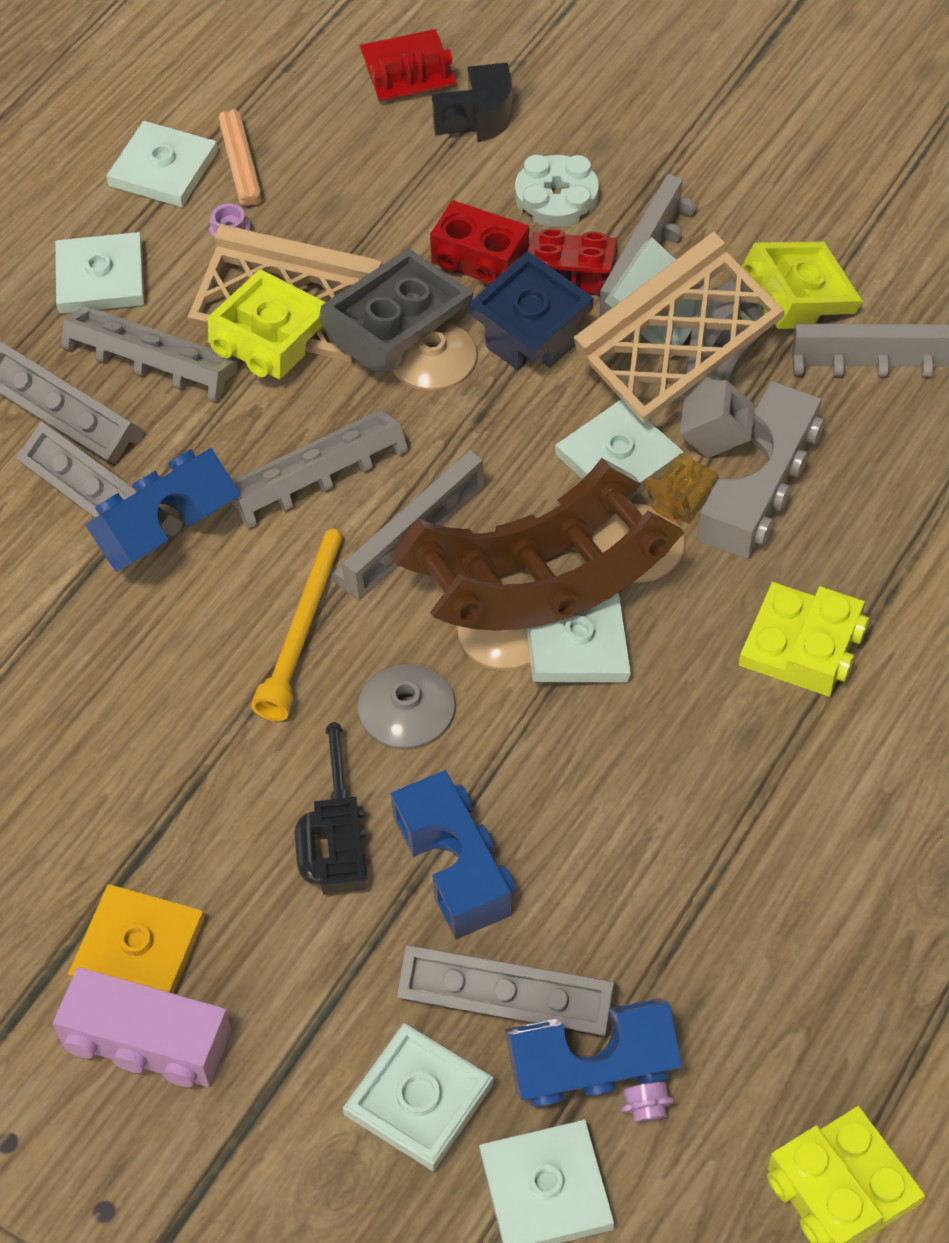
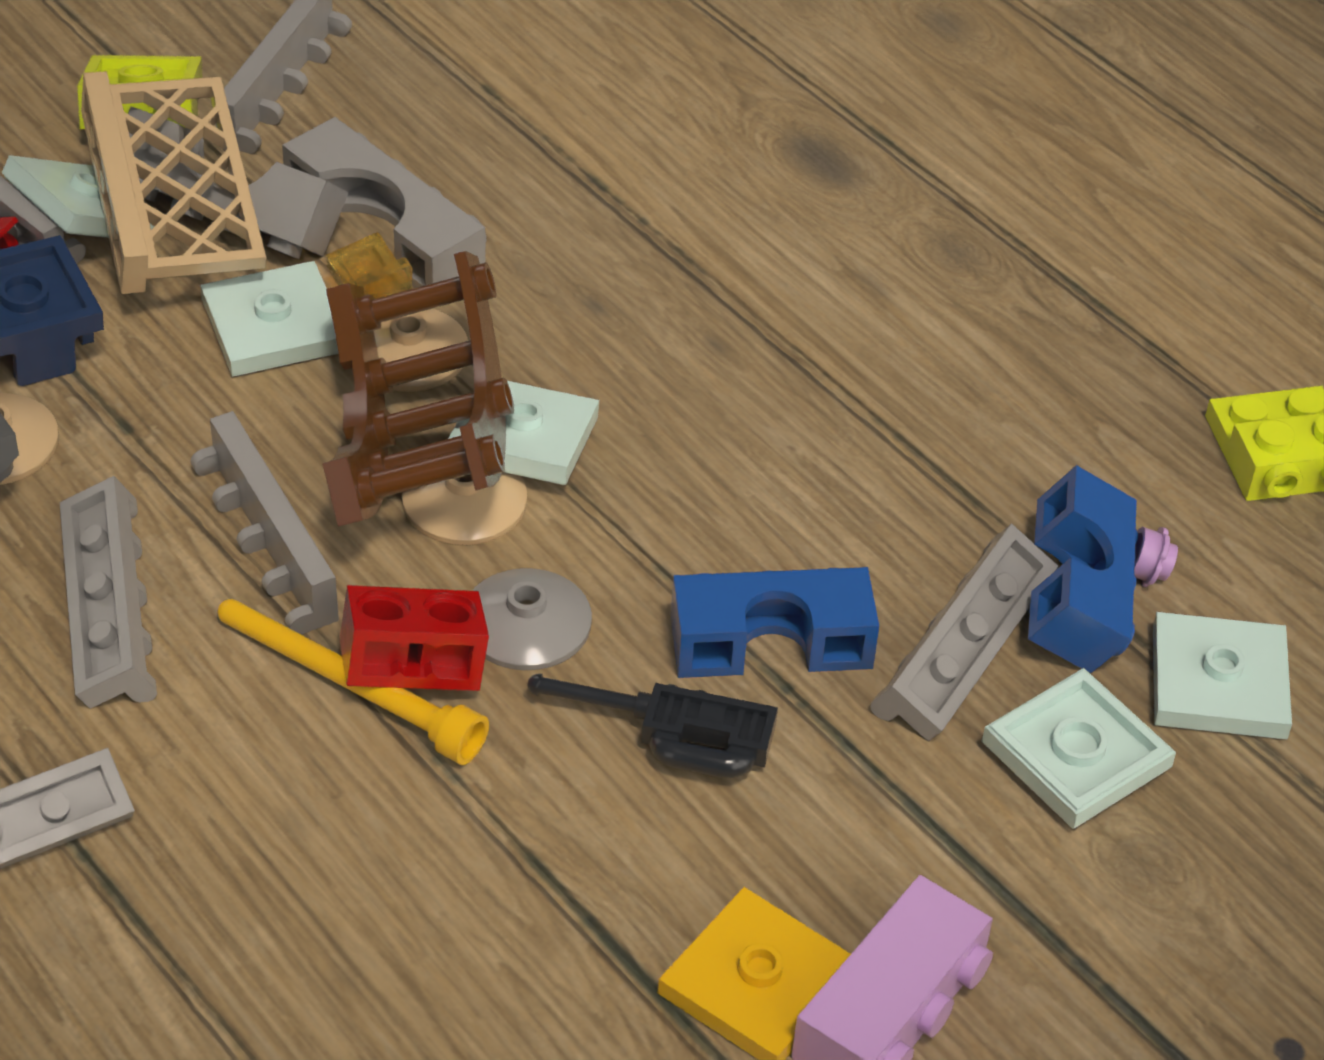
camera: 75 degrees left, 10 degrees down
blue arch [85,448,241,572] -> none
neon yellow plate [738,582,870,697] -> none
none -> red brick [339,585,489,691]

